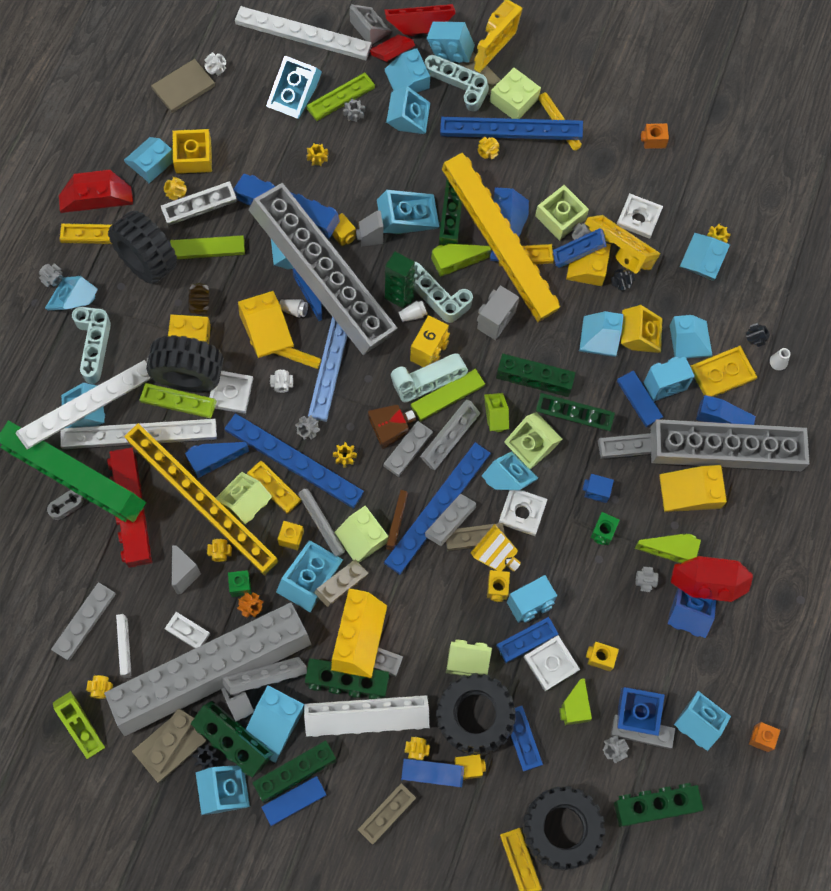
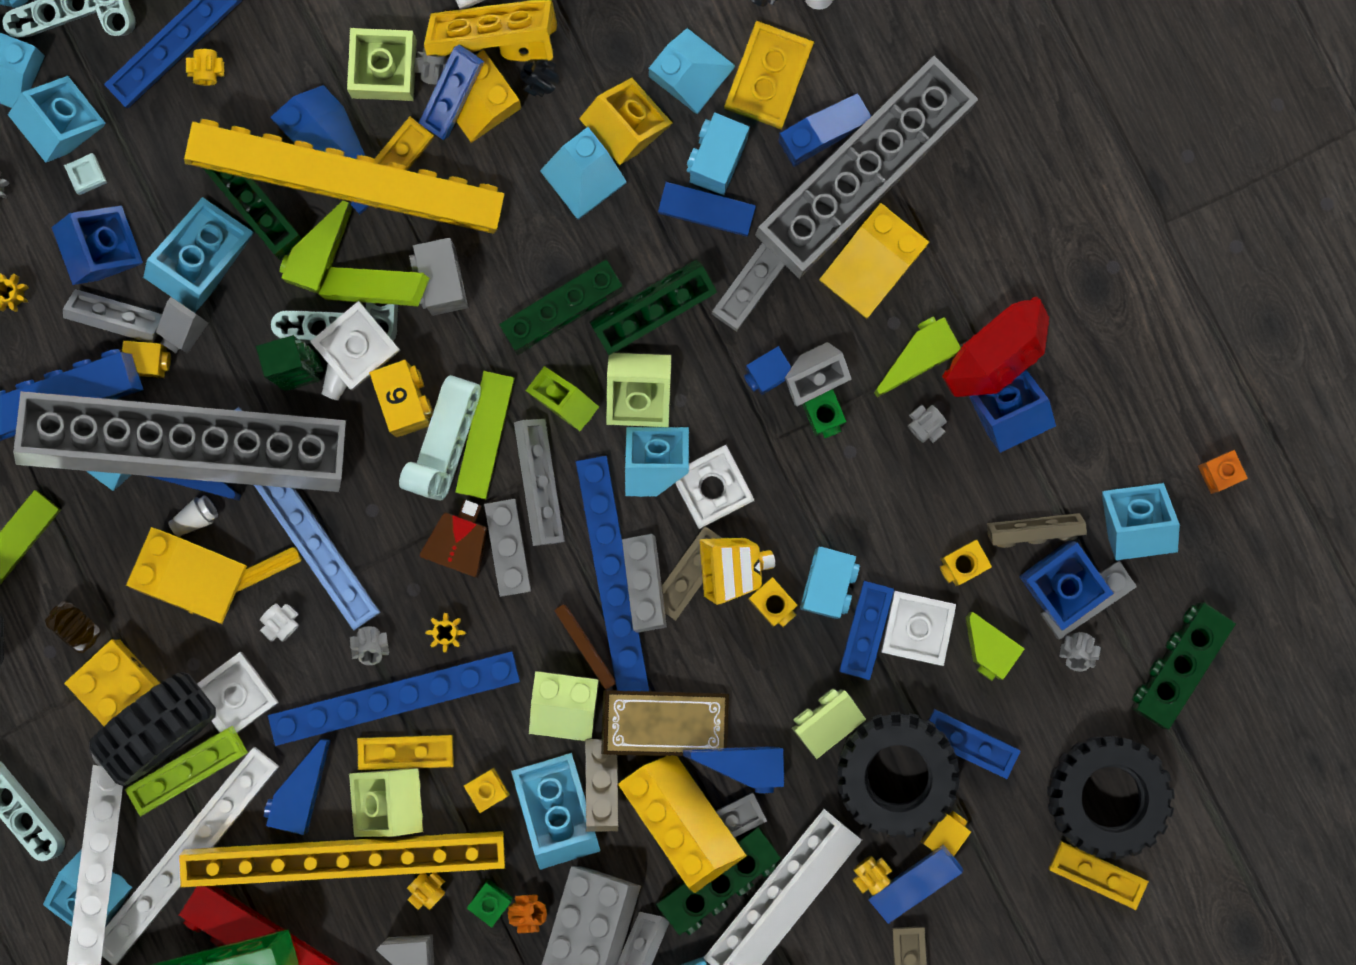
camera: 45 degrees left, 15 degrees up
light grey axle [298,489,345,557] -> none
none -> blue slope [51,206,143,285]
none -> light grey plate [63,289,162,343]
none -> light aqua tile [64,153,107,195]
none -> white plate [310,301,400,391]
none -> lime tile [319,267,430,306]
none -> pearl gold tile [601,690,729,756]
none -> blue slope [683,746,784,793]
none -> light grey slope [785,342,851,406]
none -> dark tan plate [987,513,1087,548]

